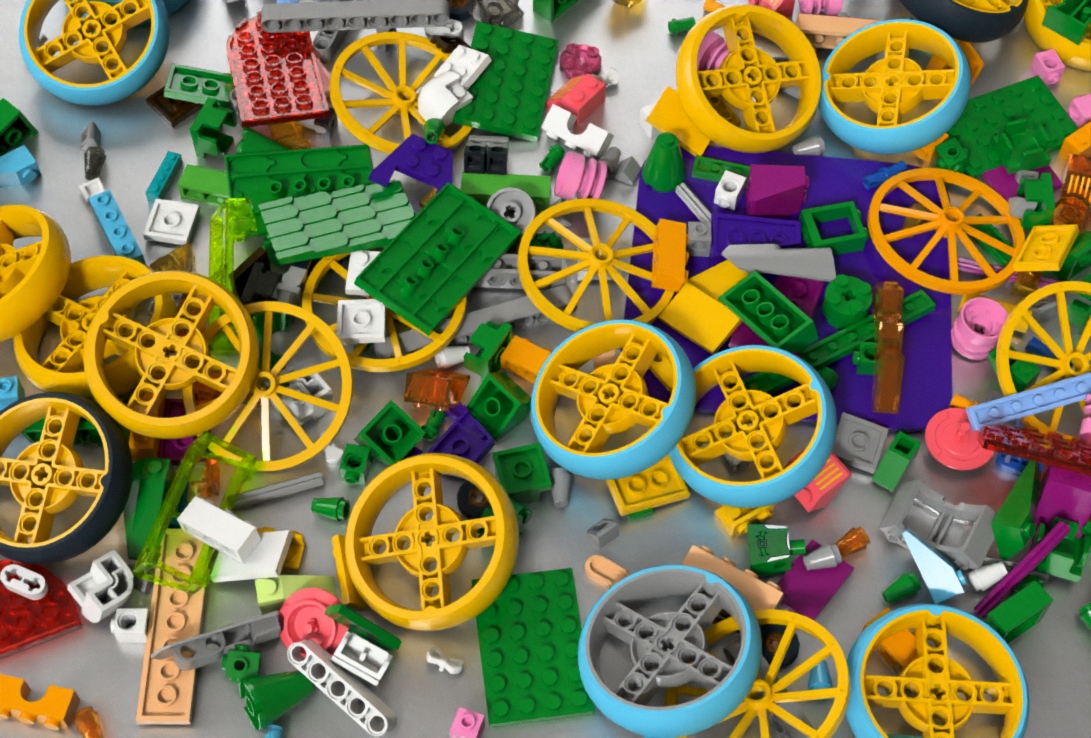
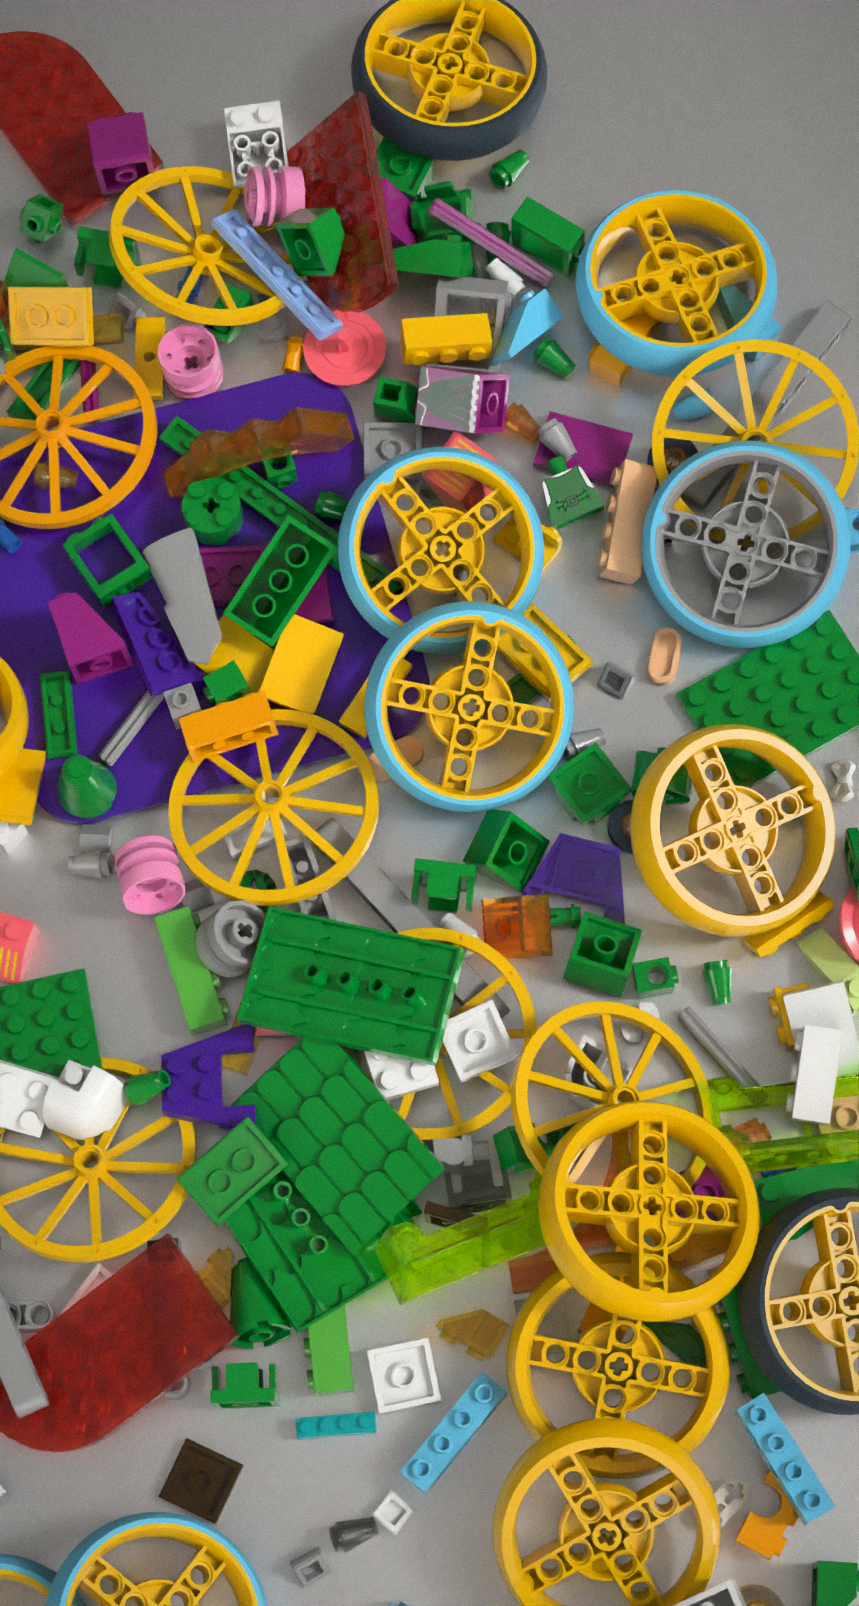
camera: 105 degrees left, 15 degrees up
green plate [164,63,236,108] -> none
black hips [464,135,509,175] -> none
light orange brick [501,335,552,384] -> none
green pin [539,145,565,173] -> none
white arch [541,104,614,159] -> none
white brick [714,170,746,211] -> none
none -> green tile [175,1116,288,1227]
none -> green brick [203,660,252,705]
none -> green slope [275,207,345,276]
none -> yellow brick [399,313,492,365]
none -> slope [414,366,510,434]

